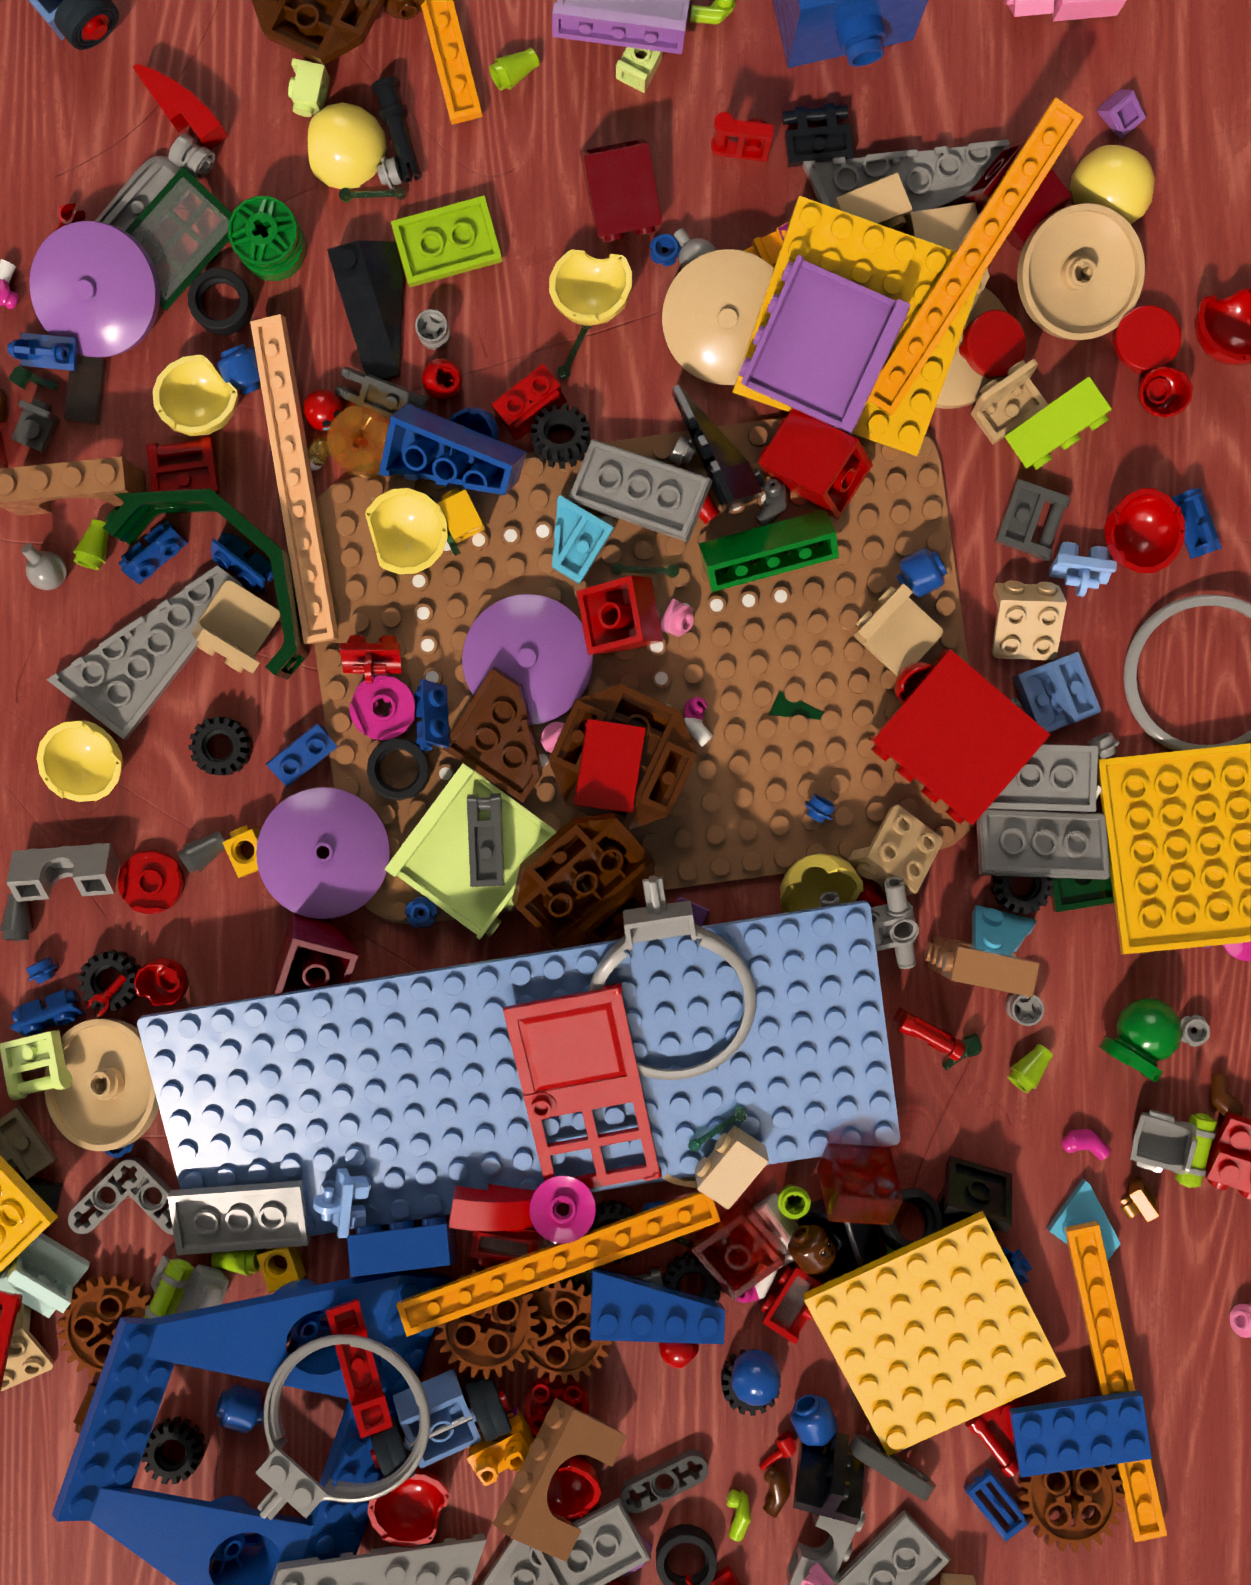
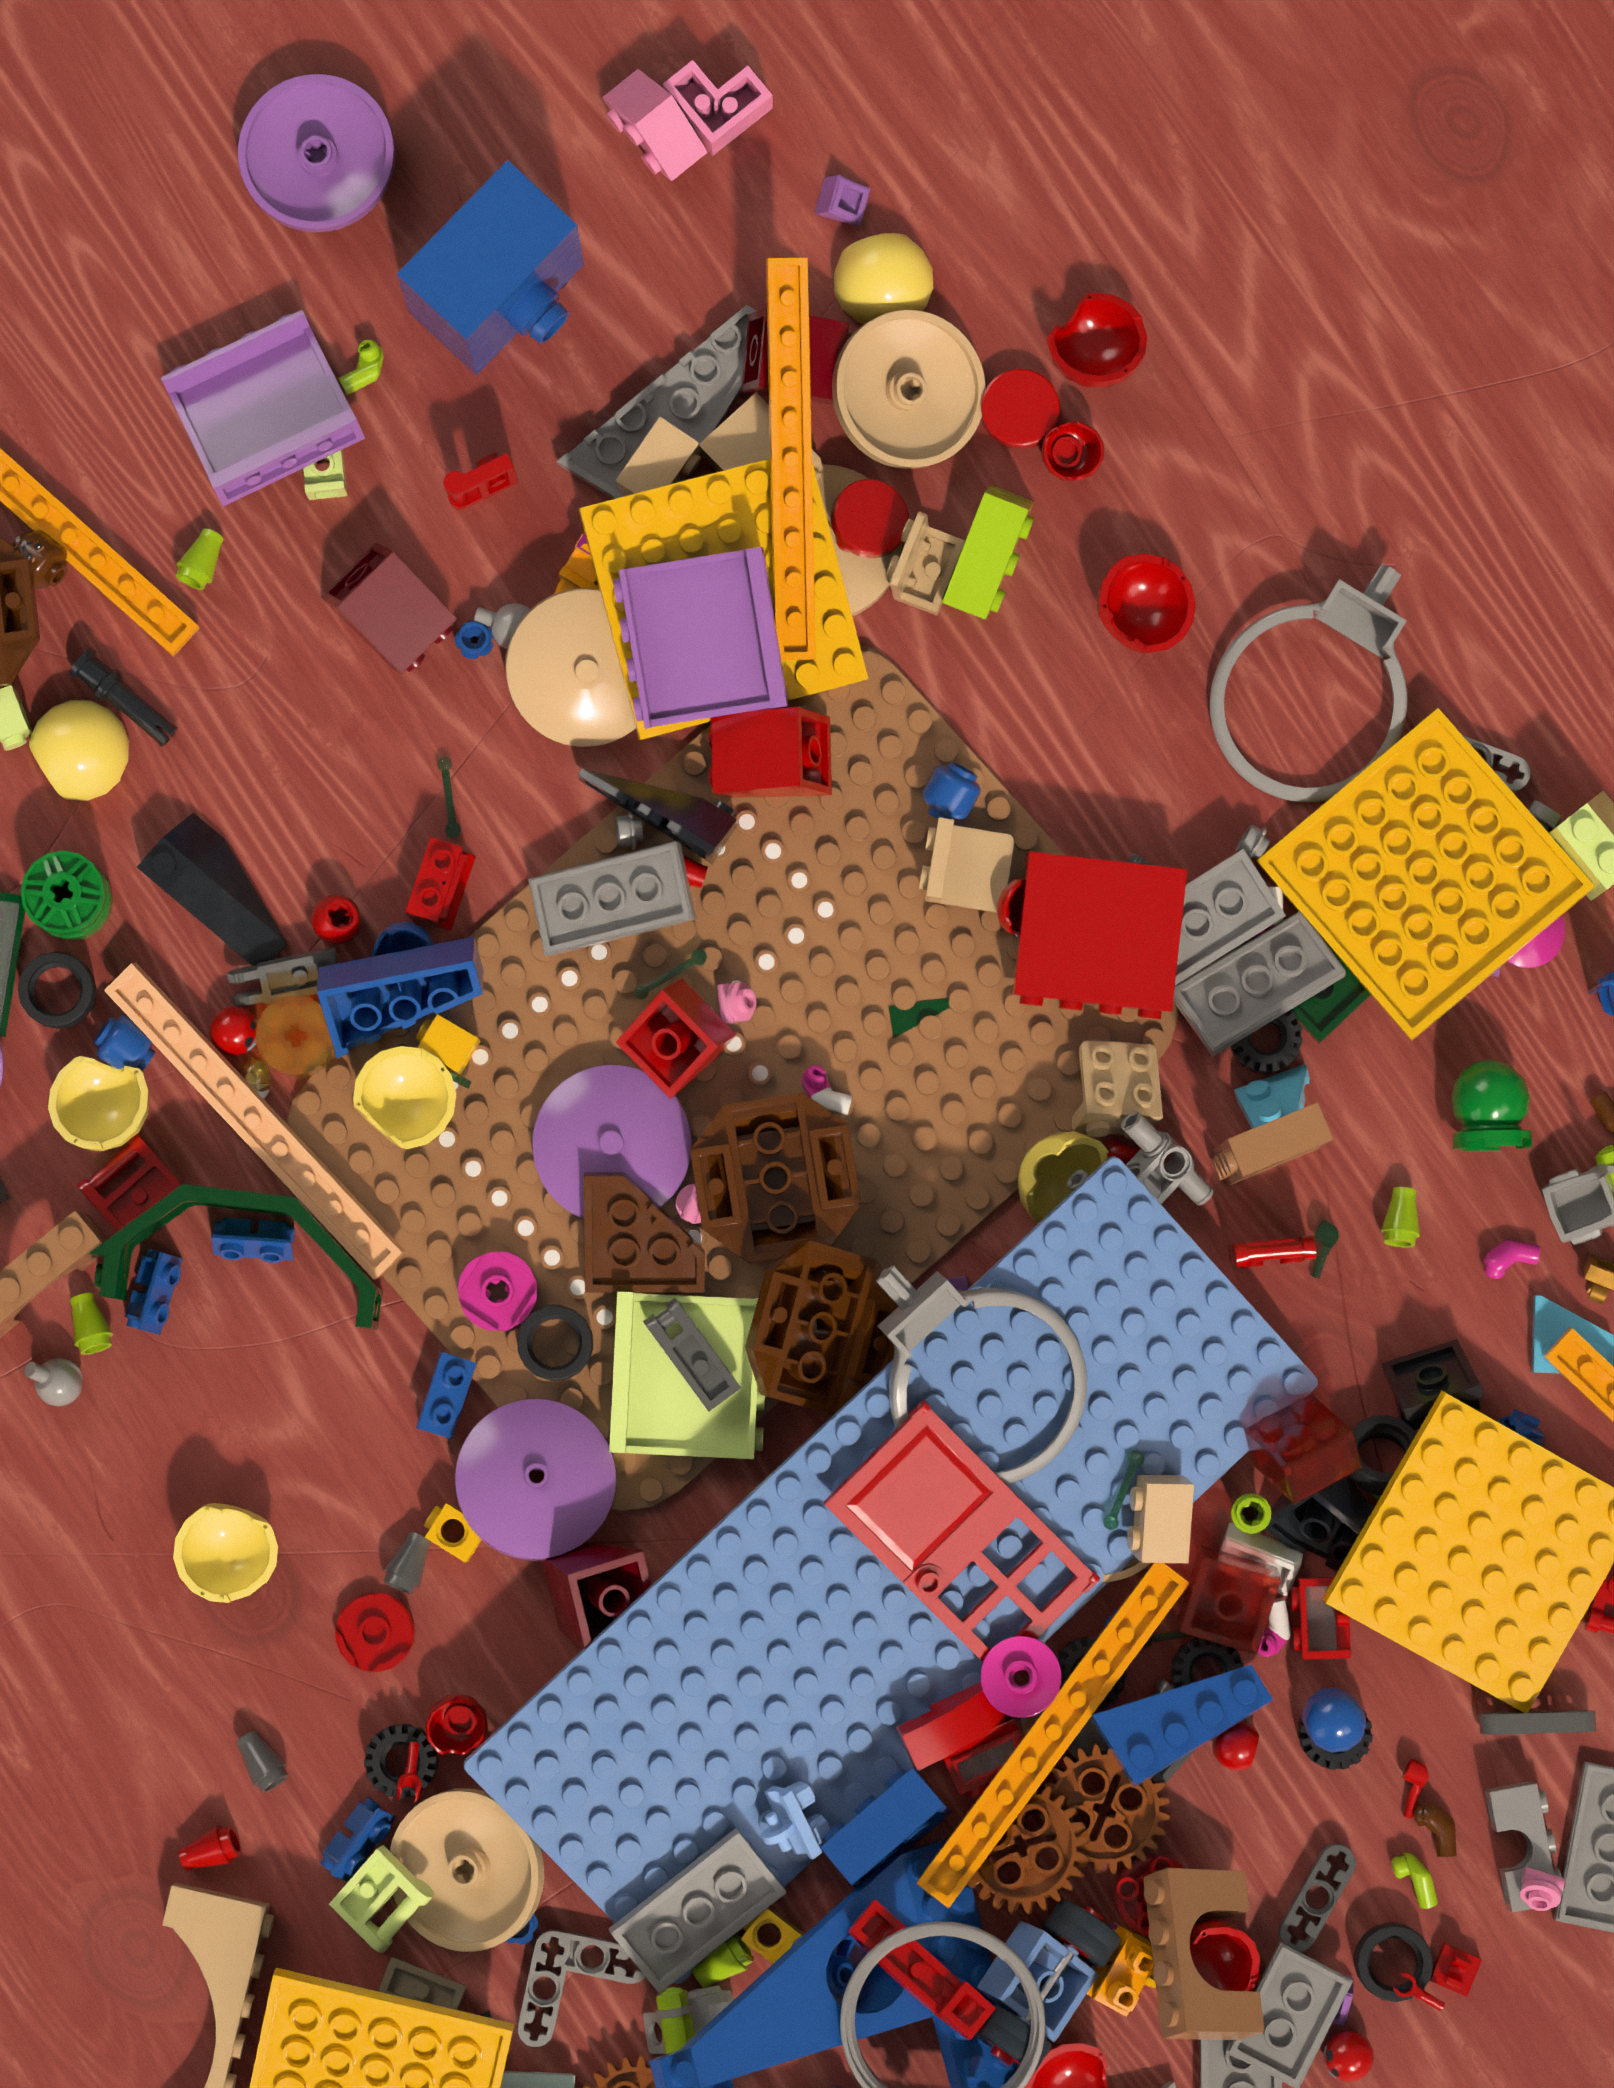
camera: 40 degrees left, 5 degrees down
light grey arch [6,843,119,902] -> none
blue plate [26,956,58,984] -> none
light grey wing [46,565,245,740] -> none
black tyre [188,717,253,776] -> none
tan bracket [191,580,280,674] -> none
clear green hinge [339,187,407,203] -> none
red hips [339,635,403,683] -> none
light grey plate [377,156,403,189] -> none
lime plate [391,195,503,288] -> none
blue plate [405,896,438,928] -> none
blue hinge [414,679,450,751] -> none
light grey wheel [415,309,451,350] -> none
black tyre [531,404,591,469] -> none
light yellow cylinder [549,249,632,326] -> none
medium azure wing [552,495,614,585] -> none
red piece [573,719,646,813] -> none
green brick [698,509,839,592] -> none
dark grey arm [755,478,787,526] -> none
black plate [782,102,854,168] -> none
reddish brown head [788,1224,837,1275] -> none
blue head [790,1394,838,1446] -> none
black bracket [793,1432,865,1525] -> none
blue plate [804,794,836,823] -> none
tan bracket [991,580,1067,660] -> none
dark grey plate [994,479,1071,561] -> none
light grey wheel [1005,993,1044,1026] -> none
medium blue slope [1012,652,1102,733] -> none
light blue hips [1049,542,1117,597] -> none
blue hinge [1171,487,1222,559] -> none
light grey plate [1181,1015,1210,1047] -> none

